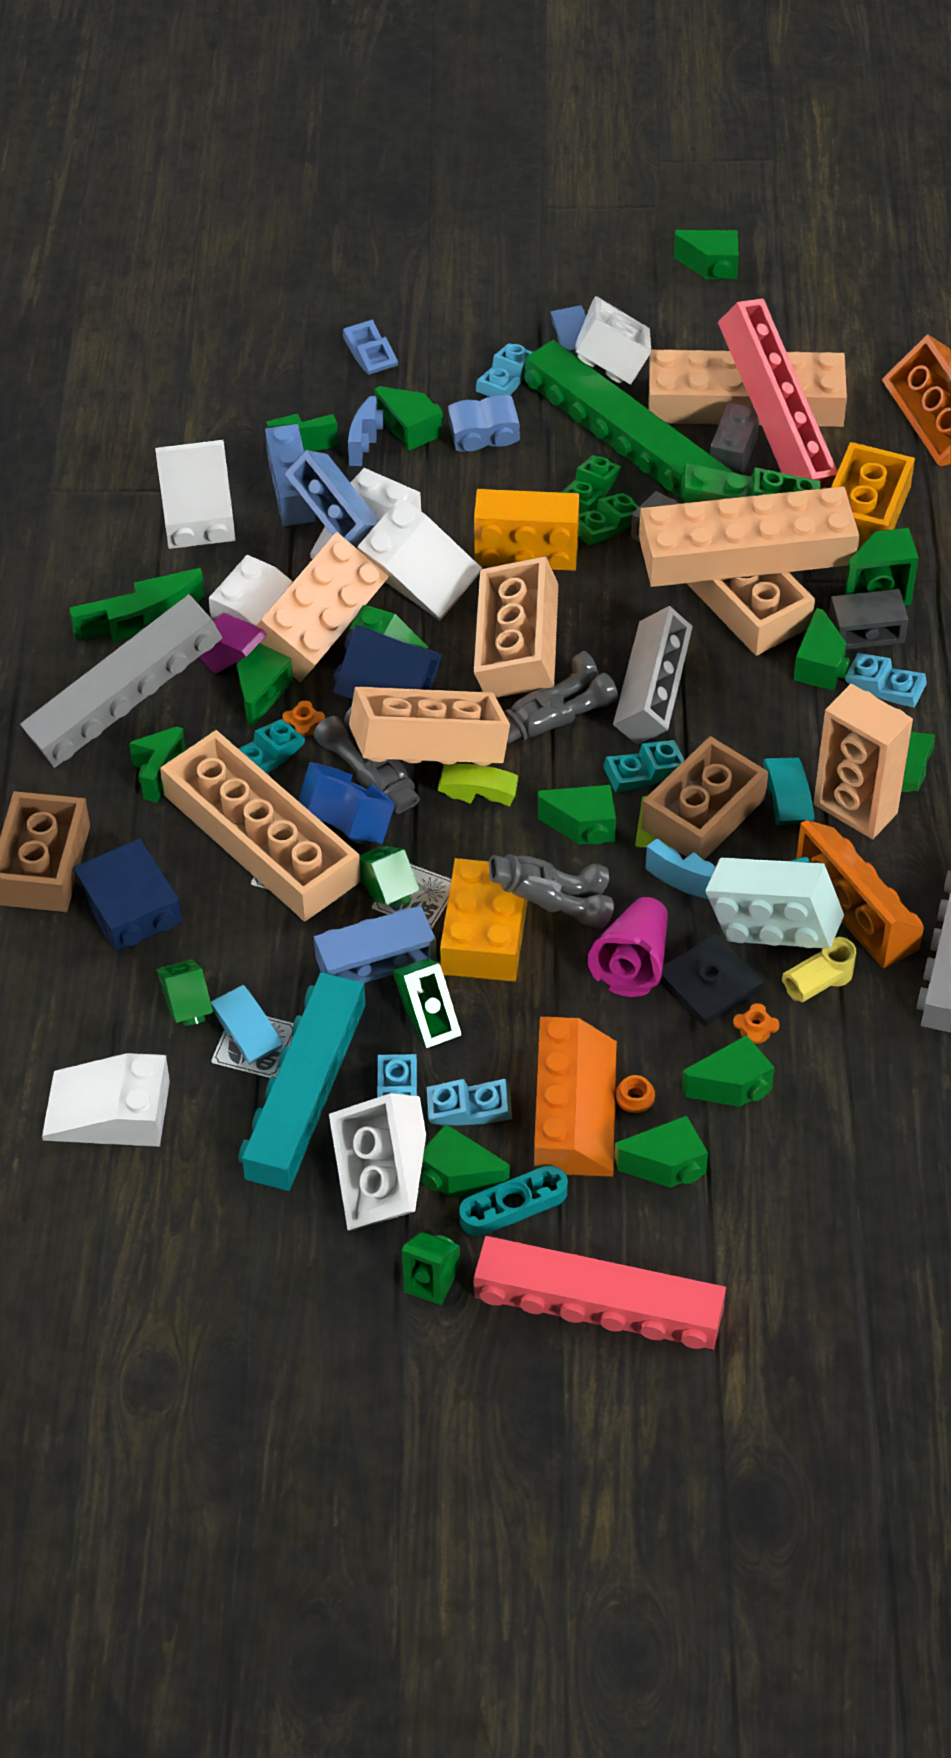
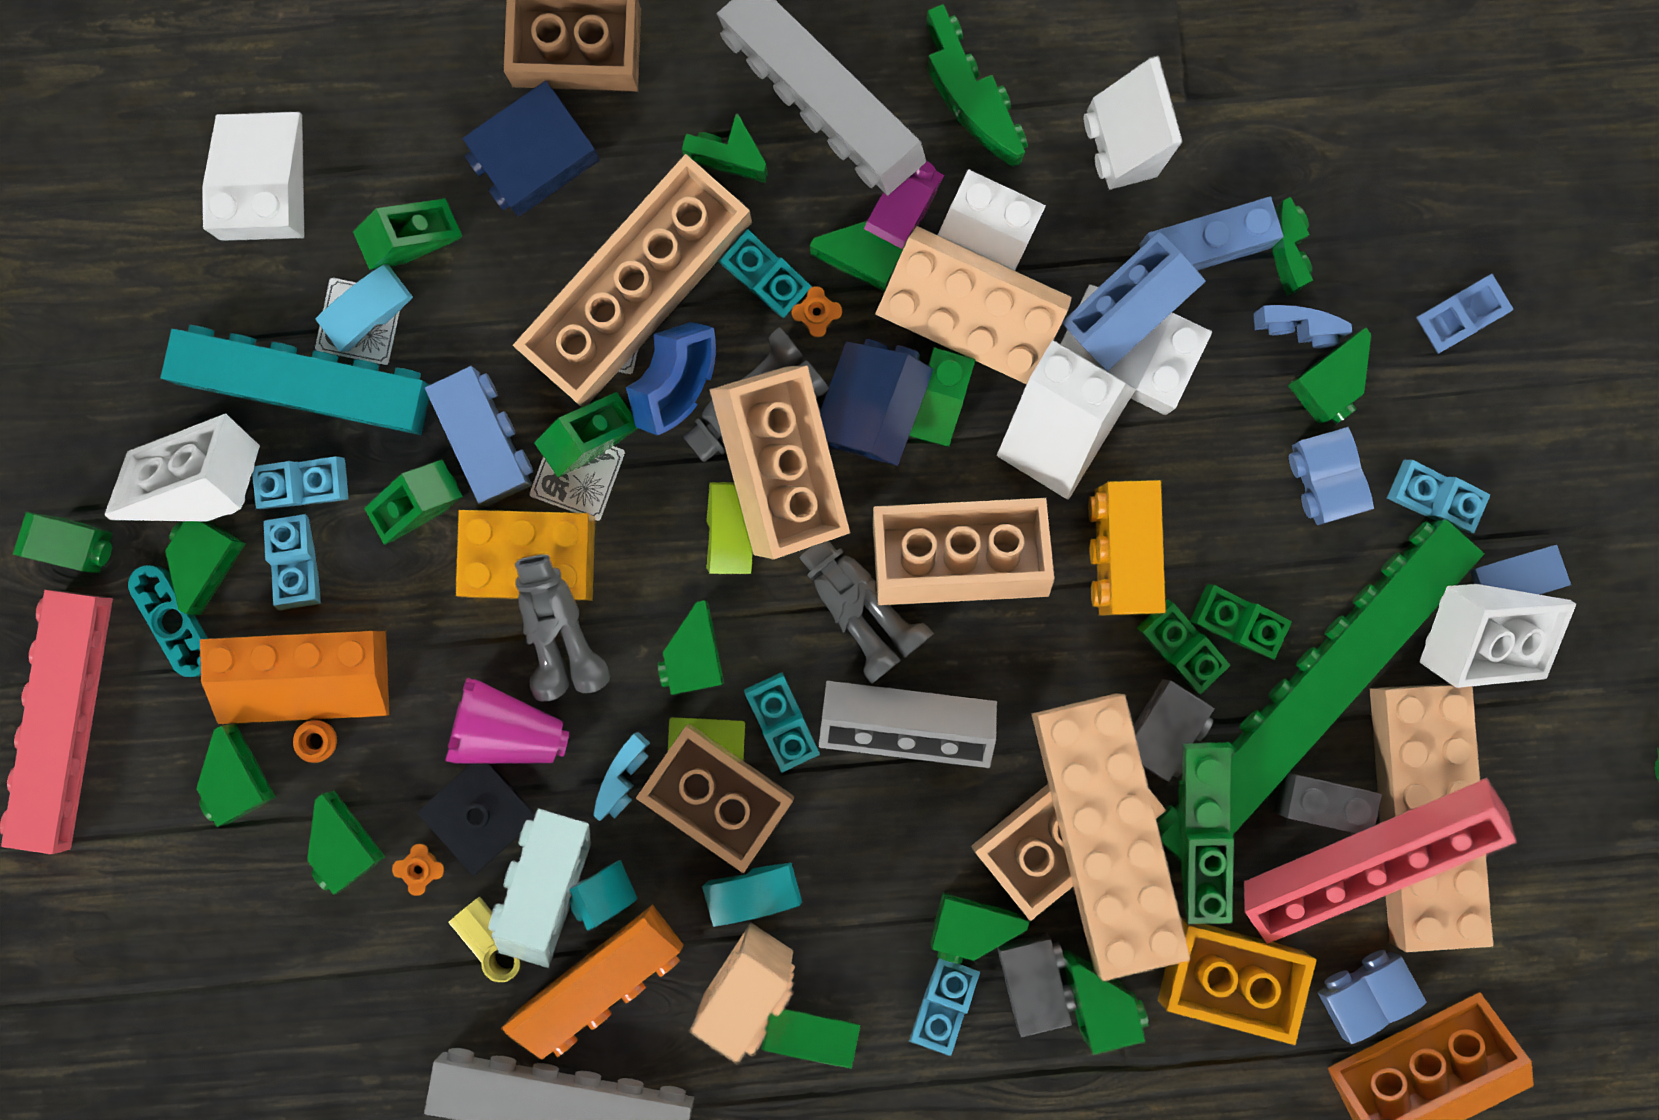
camera: 85 degrees right, 35 degrees up
none -> medium blue brick [1317,950,1427,1044]

